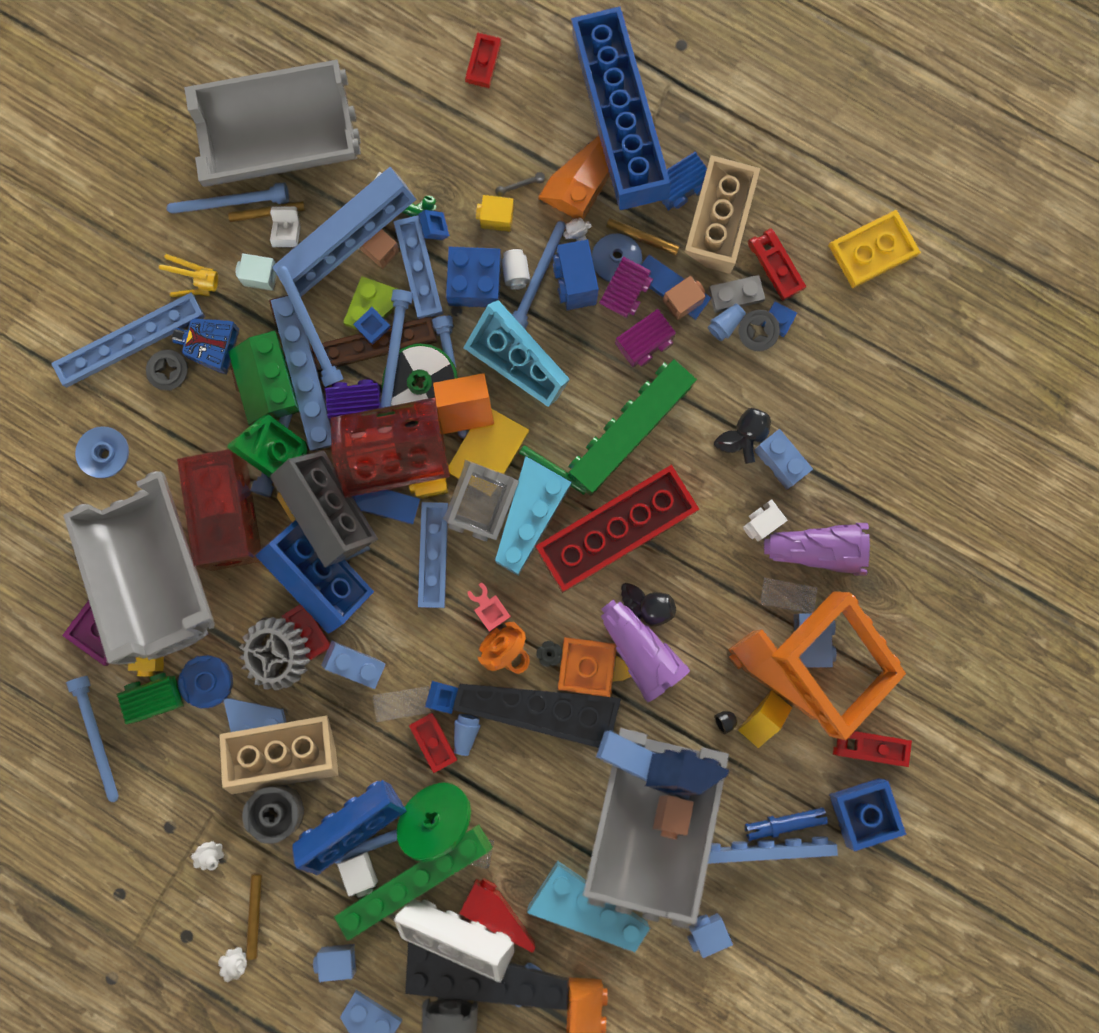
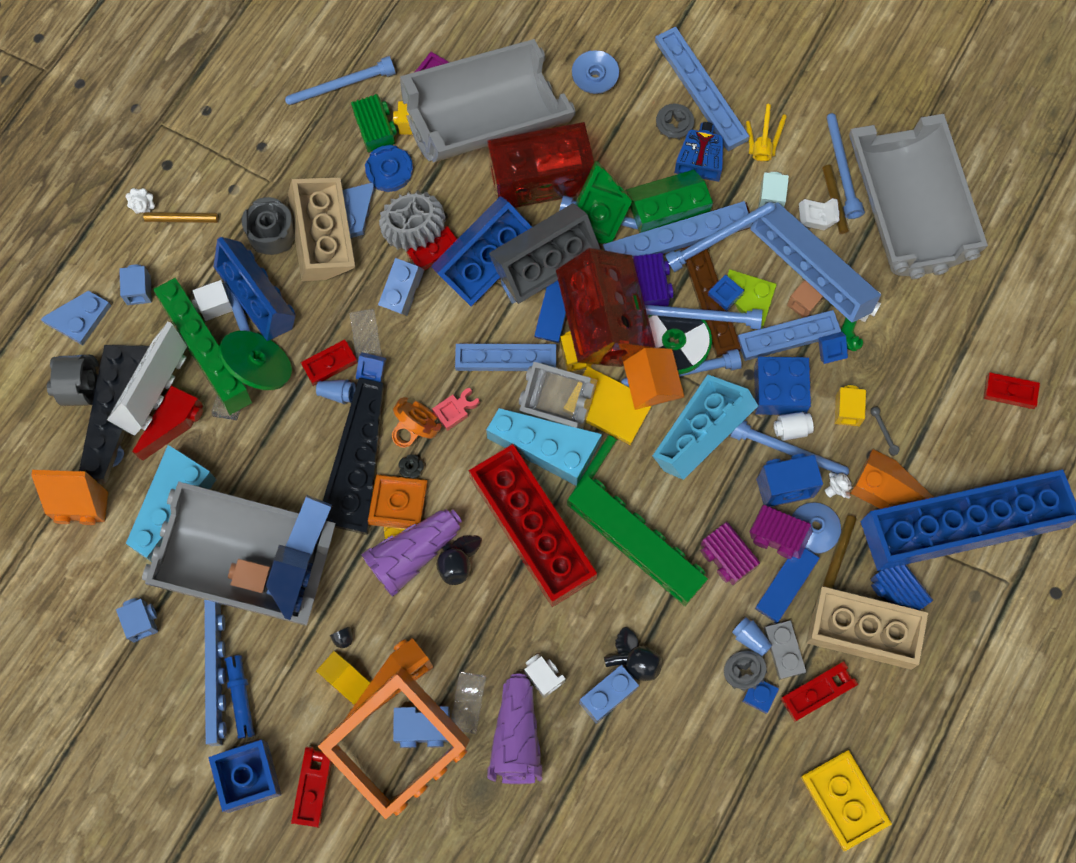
camera: 95 degrees right, 10 degrees down
white plant [191,841,224,870] -> none
nougat brick [663,276,706,321] -> none

